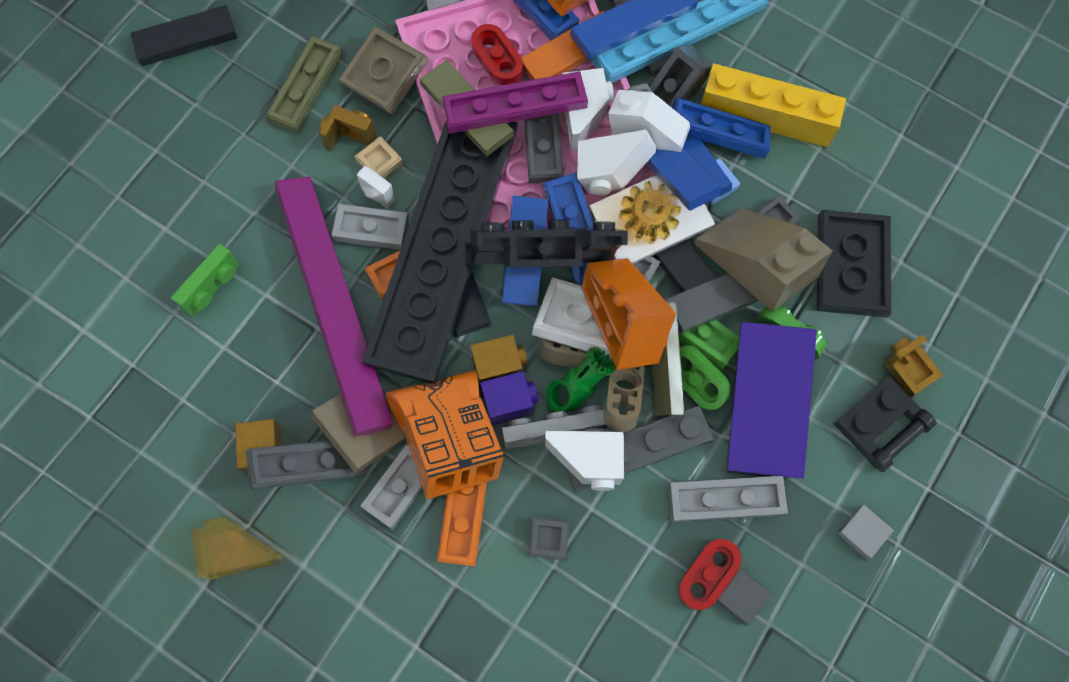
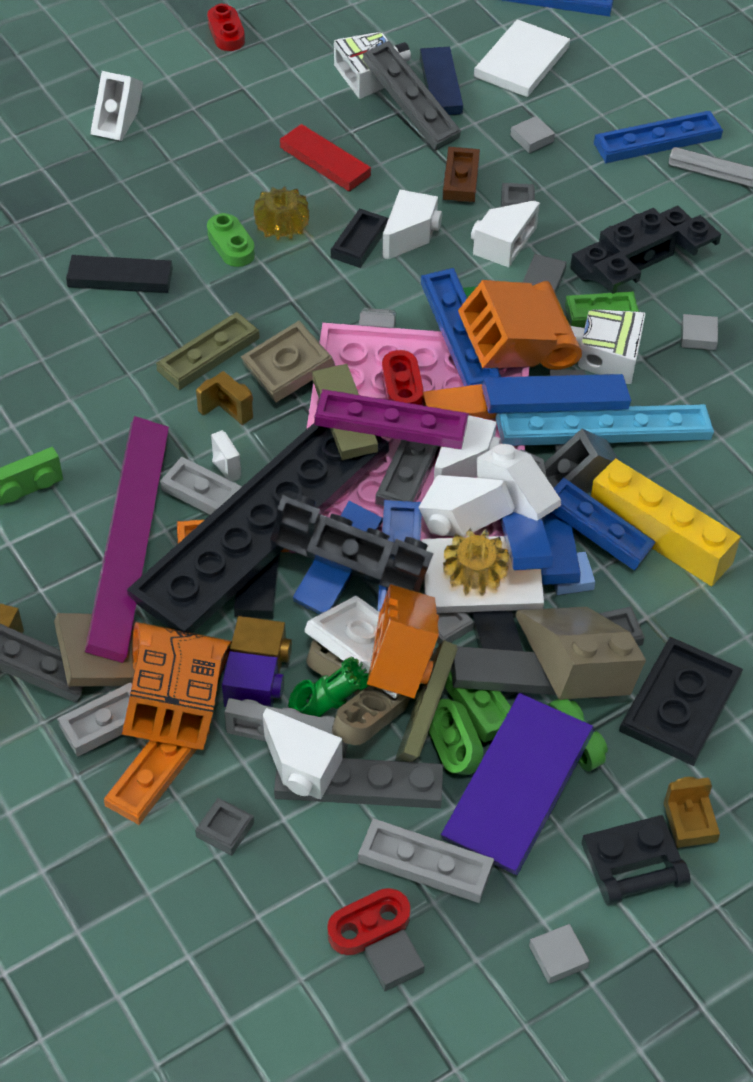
camera: 25 degrees right, 20 degrees down
tan tile [354,136,403,179] -> none

